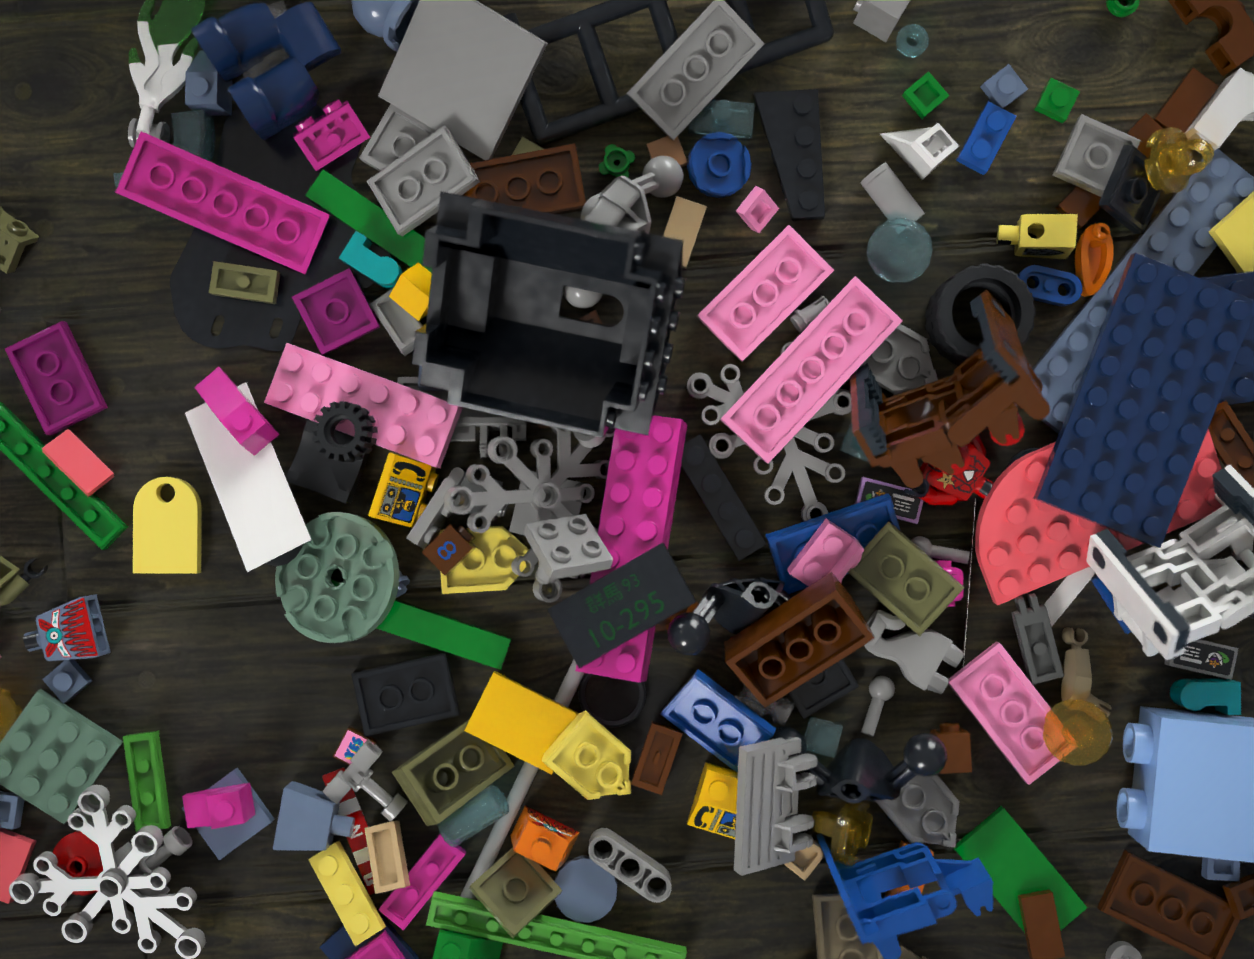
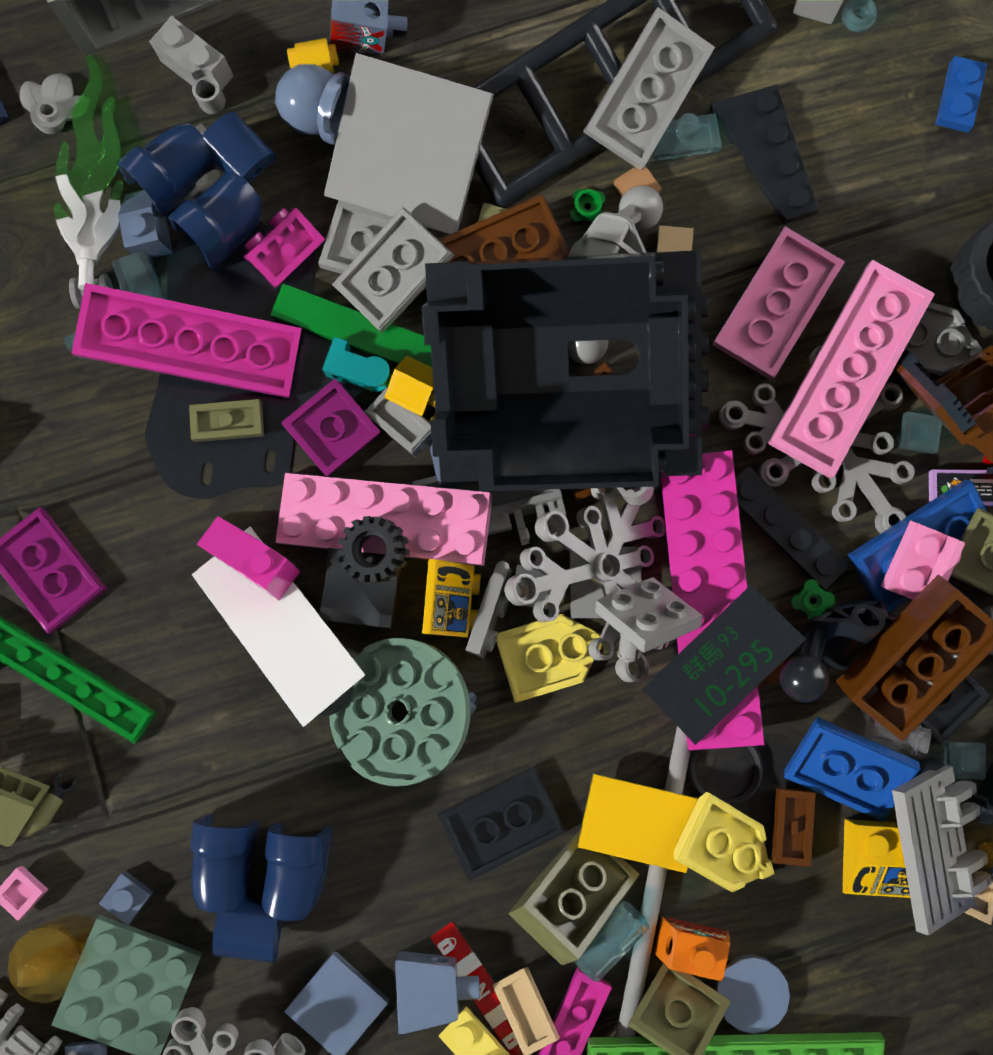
camera: 15 degrees left, 5 degrees down
torso [23,594,111,661] -> none
coral tile [42,429,114,497] -> none
bright green tile [123,730,171,833] -> none
light yellow tile [133,477,202,574] -> none
dark pink arch [182,782,255,829] -> none
light grey bar [323,739,408,822] -> none
green tile [331,578,512,670] -> none
tile [332,726,378,765] -> none
reddish brown brick [422,524,476,576] -> none
light grey beam [589,828,672,903] -> none
blue tile [687,132,752,198] -> none
bright pink plate [736,186,779,233] -> none
light grey pin [790,296,830,333] -> none
light grey pin [860,162,925,234] -> none
clear light blue tile [867,217,933,283] -> none
white slope [880,123,959,180] -> none
green plate [902,71,949,120] -> none
sand blue plate [980,64,1028,109] -> none
none -> dark blue piece [190,813,332,963]
none -> green plate [791,579,835,620]

